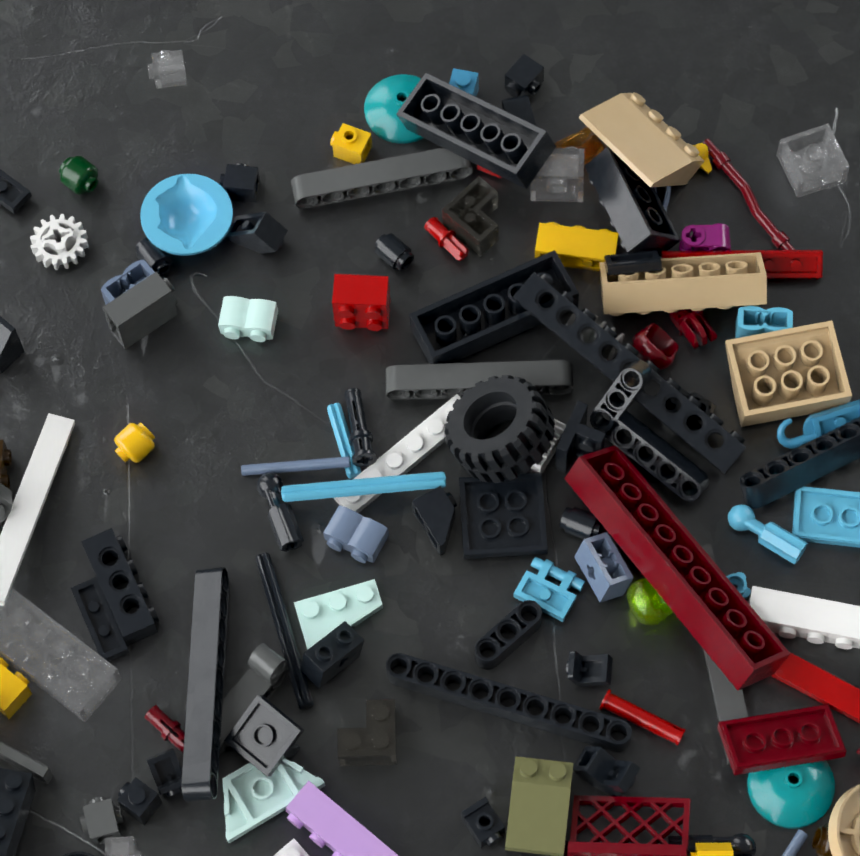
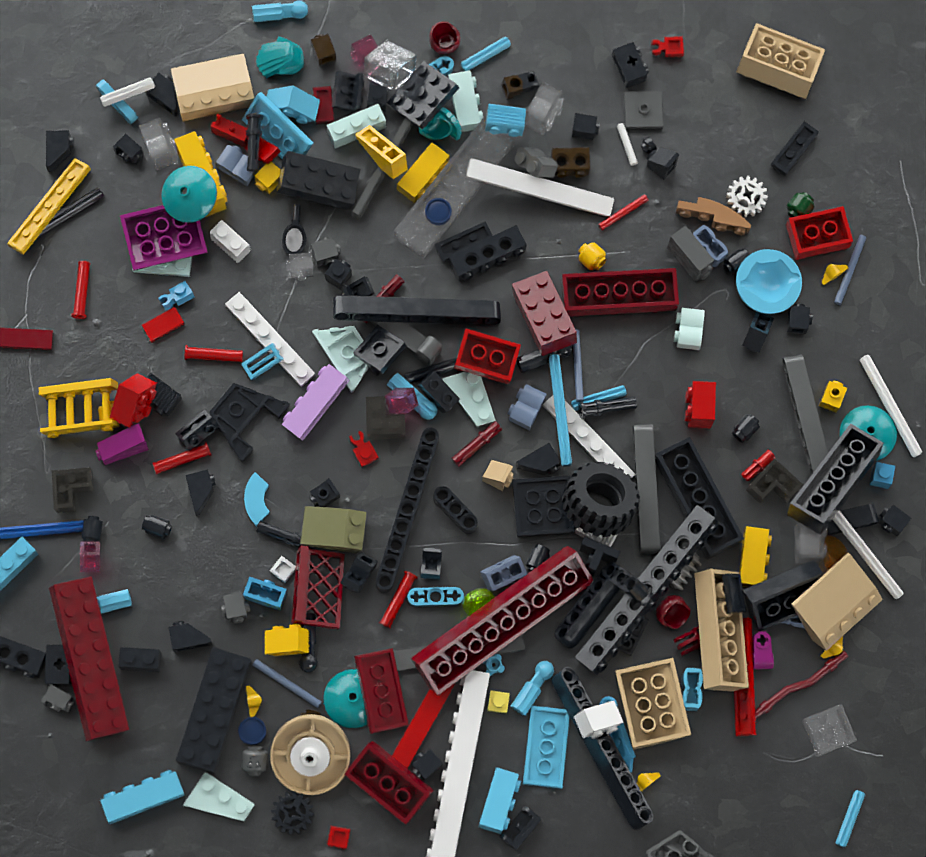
camera: 80 degrees right, 10 degrees up
clear brick [148,50,187,89] -> none
medium azure plate [513,556,585,622] -> none
none -> red plate [349,431,379,467]
none -> clear pink brick [385,388,419,415]
none -> medium azure piece [387,373,437,420]
none -> medium azure beam [407,587,464,607]
none -> dark blue piece [425,198,452,225]
none -> dark red pin [451,421,502,467]
none -> red brick [454,329,521,385]
none -> tan slope [482,460,514,491]
none -> light yellow plate [488,691,510,714]
none -> brick [512,271,577,356]
none -> dark red brick [561,268,679,317]
none -> white brick [574,701,623,739]
none -> red bar [598,194,648,230]
none -> medium nougat slope [676,197,751,235]
none -> red brick [786,206,853,260]
none -> yellow piece [822,264,849,285]
none -> white axle [833,510,903,599]
none -> sand blue bar [834,235,866,305]
none -> white axle [860,355,922,457]

